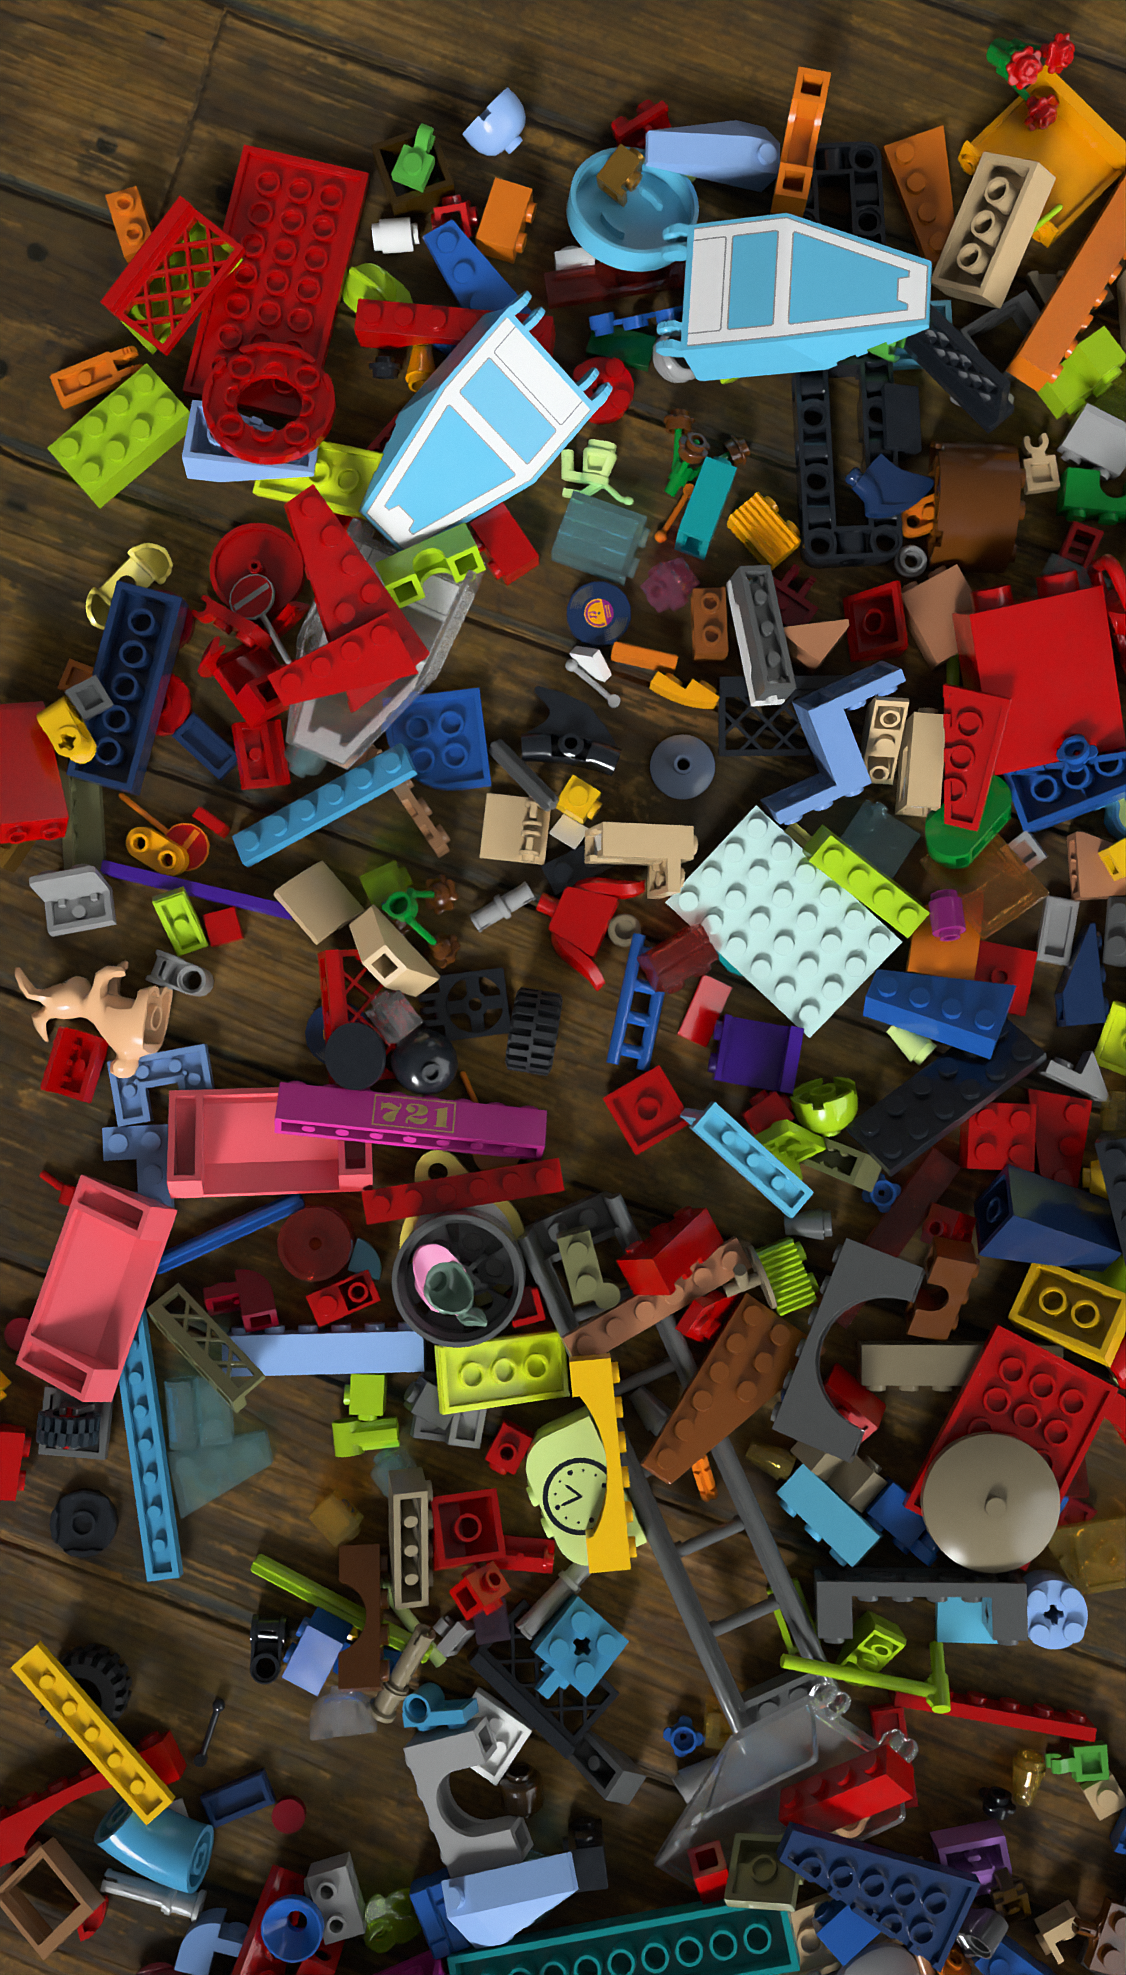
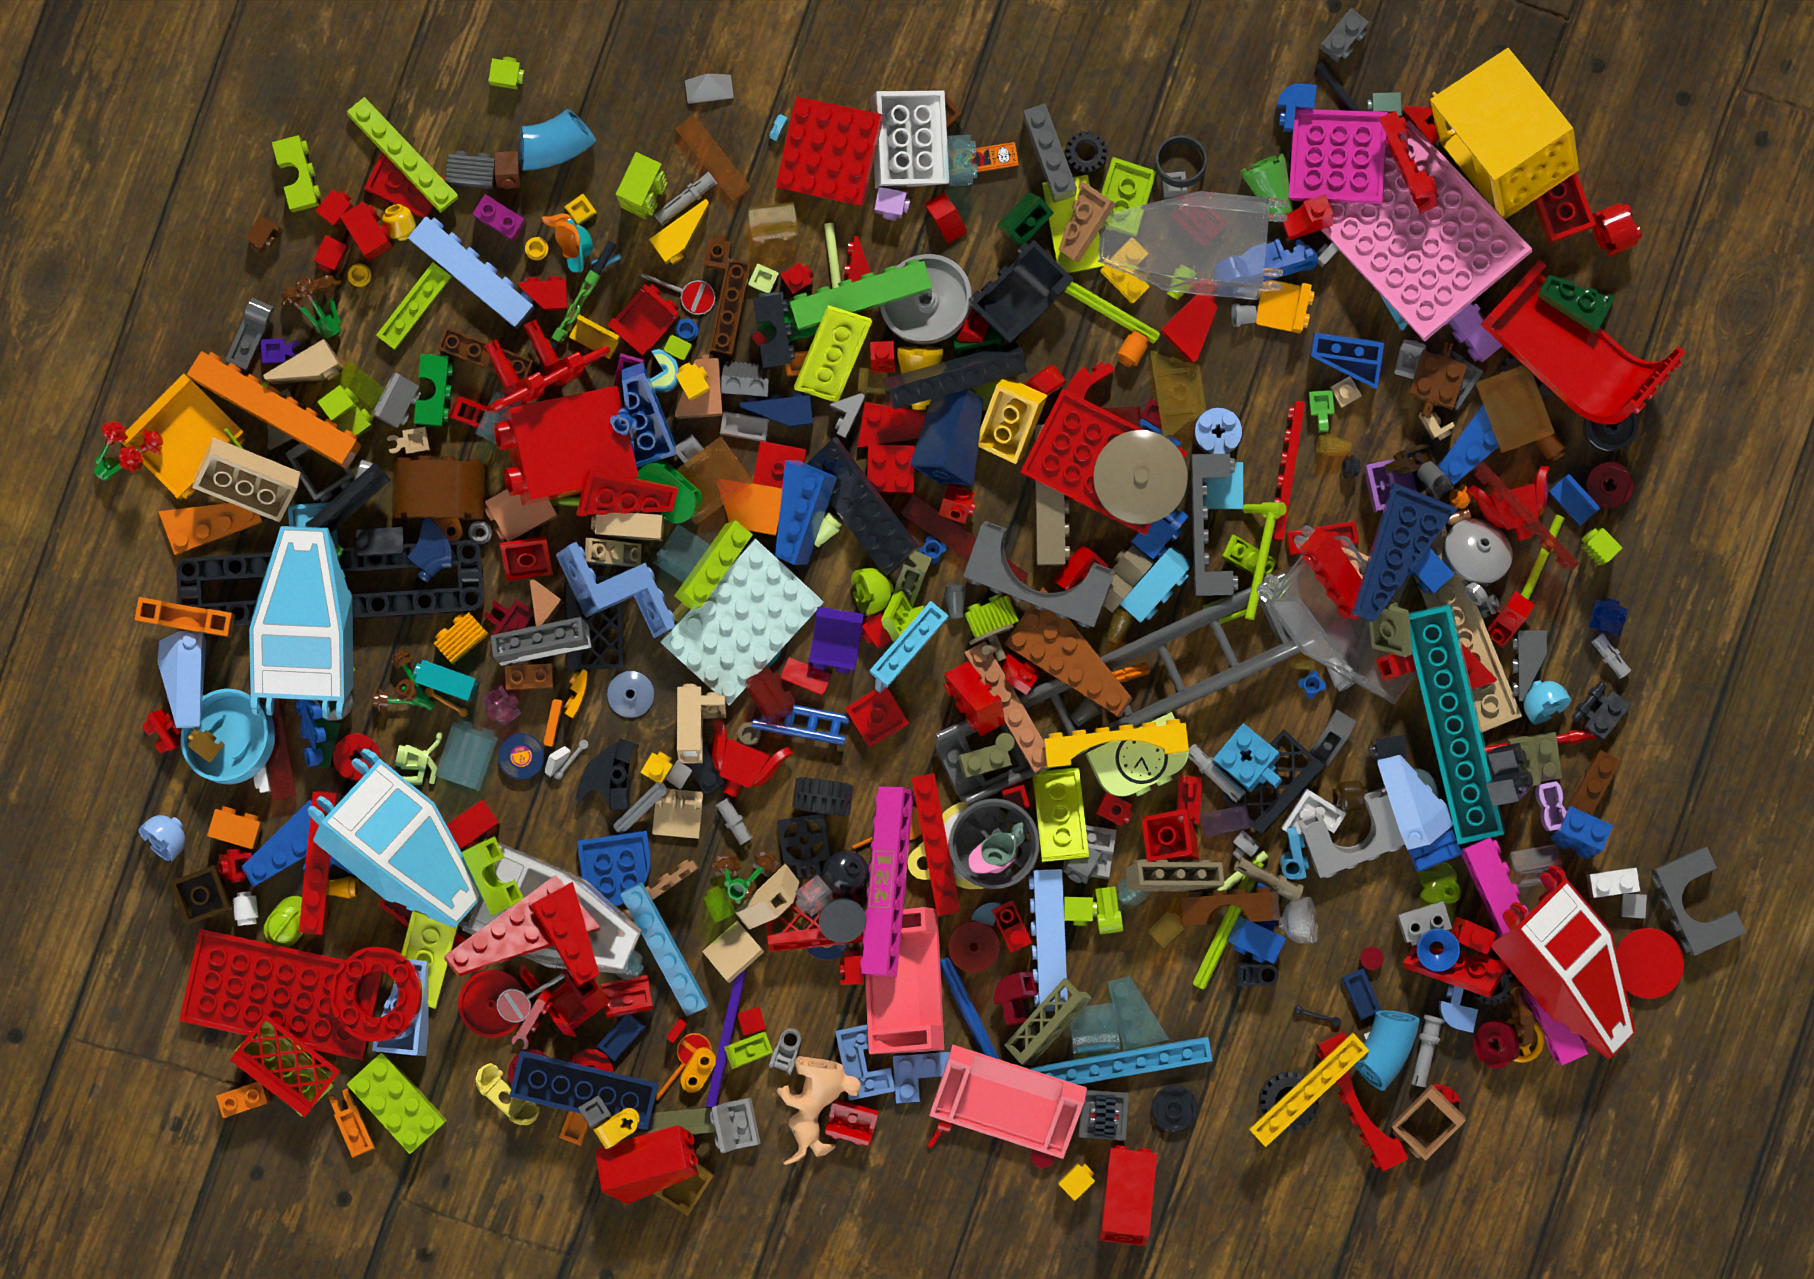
camera: 95 degrees left, 0 degrees up
black plate [369,356,402,379] -> none
bright green plate [391,123,436,193] -> none
red brick [449,1561,511,1621] -> none
reddish brown arch [904,1236,980,1342] -> none
magenta brick [928,889,966,941] -> none
none -> red brick [840,951,864,985]

